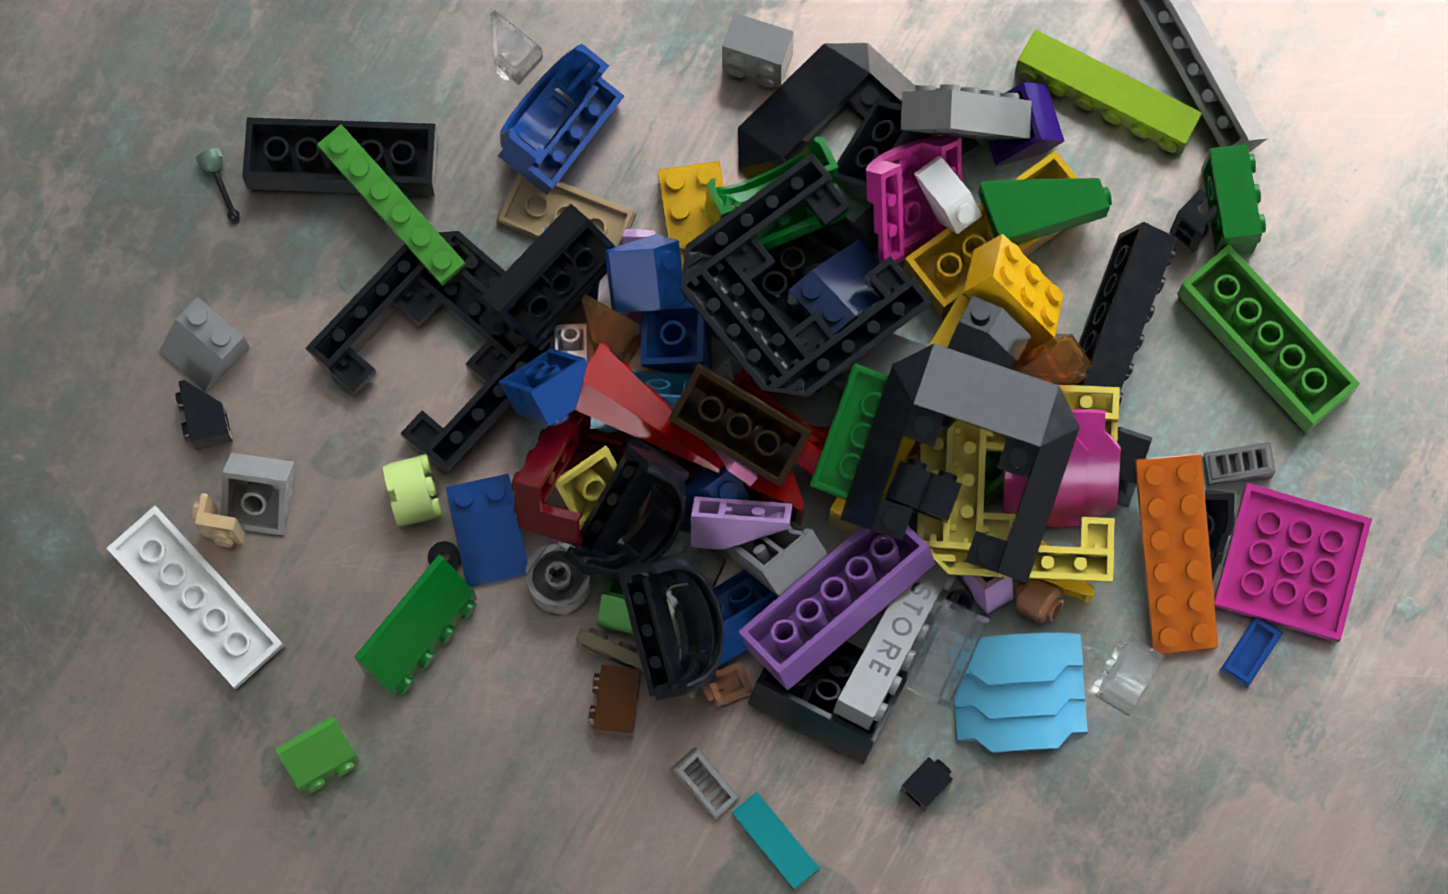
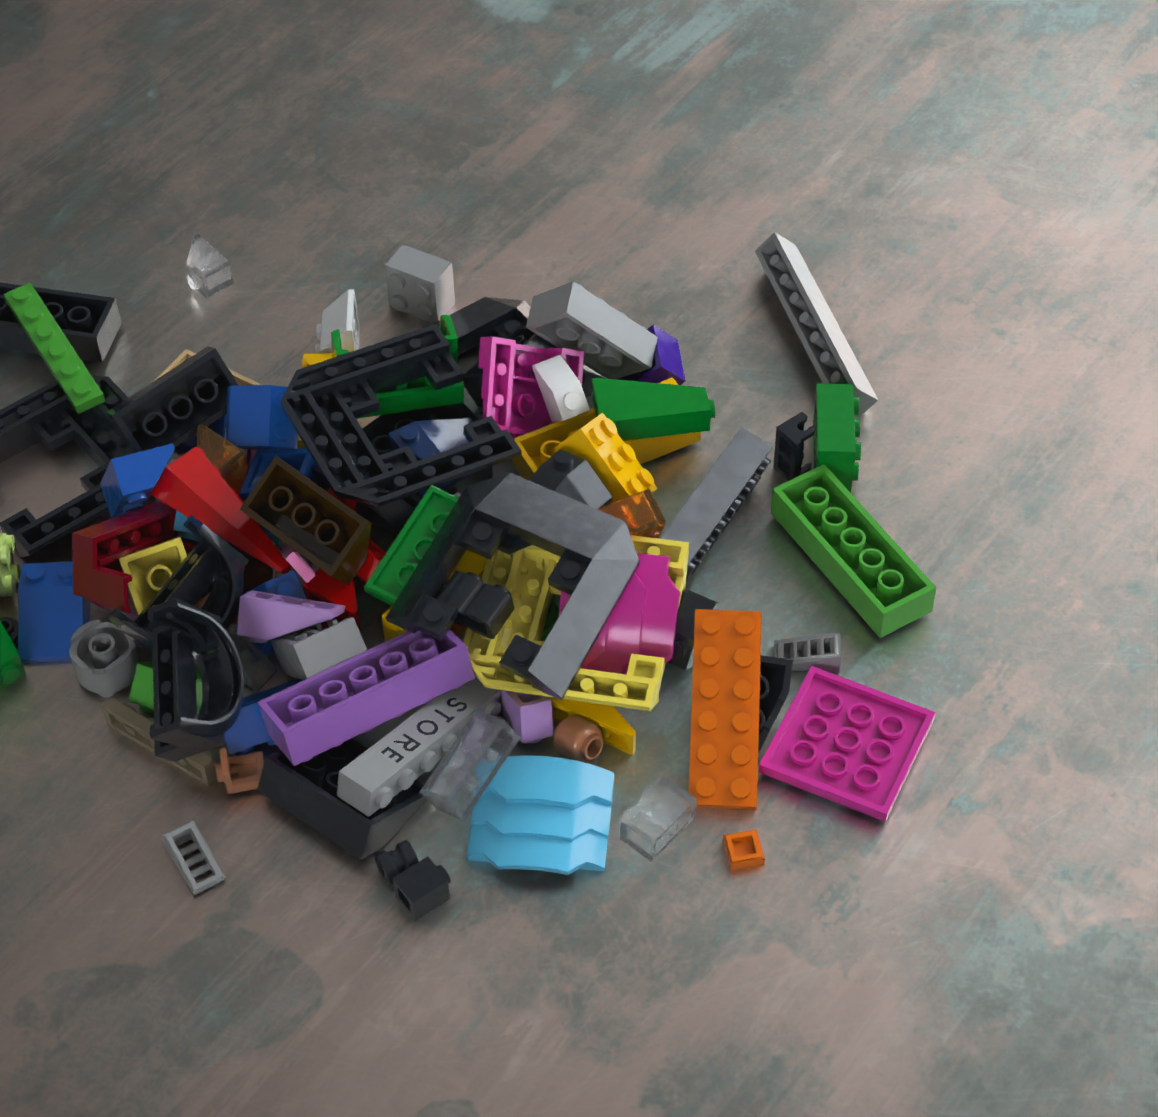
camera: 10 degrees right, 25 degrees down
blue piece [498,44,624,195] -> none
reddish brown brick [588,665,641,739] -> none
teal tile [731,792,819,890] -> none
lime brick [1015,29,1202,155] -> none
blue tile [1220,617,1283,688] -> none
none -> white slope [315,289,360,353]
none -> black wheel [374,840,419,886]
none -> orange tile [723,829,765,871]

